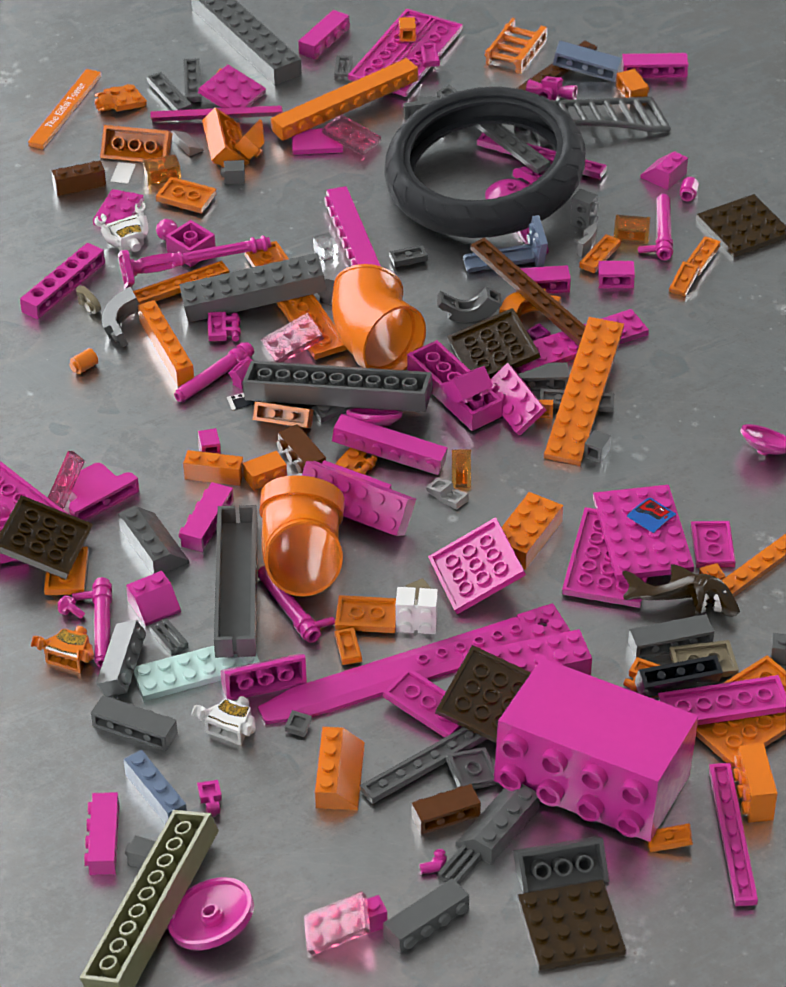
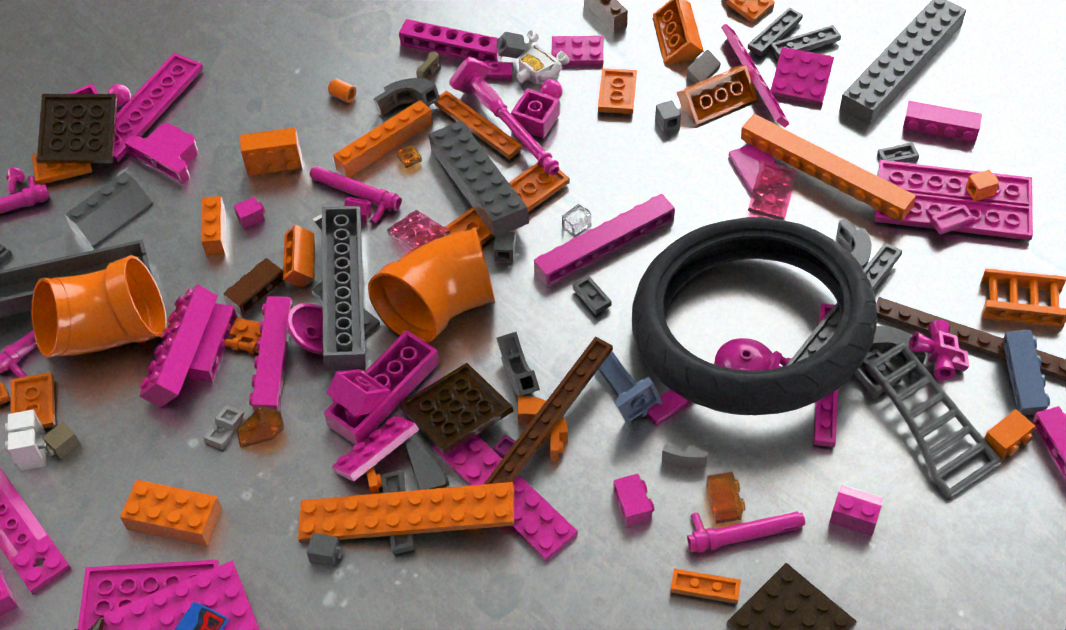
camera: 75 degrees right, 10 degrees up
clear pink plate [48,451,85,510] -> none
white sticker [110,162,136,183] -> none
dark pink slope [126,571,181,626] -> none
clear orange brick [143,154,181,185] -> none
dark pink brick [179,482,234,553] -> none
dark pink plate [208,312,241,341] -> none
orange slope [235,119,264,160] -> none
orange brick [242,450,287,490] -> none
plate [428,517,526,614] -> none
dark pink brick [520,265,571,294] -> none
dark grey brick [570,188,599,230] -> none
orange plate [579,234,621,273] -> none
orange plate [669,261,700,297] -> none
dark pink brick [679,177,699,201] -> none
none -> orange brick [240,127,302,176]
none -> clear orange plate [397,145,422,168]
none -> dark pink plate [482,61,513,79]
none -> dark grey brick [496,31,525,59]

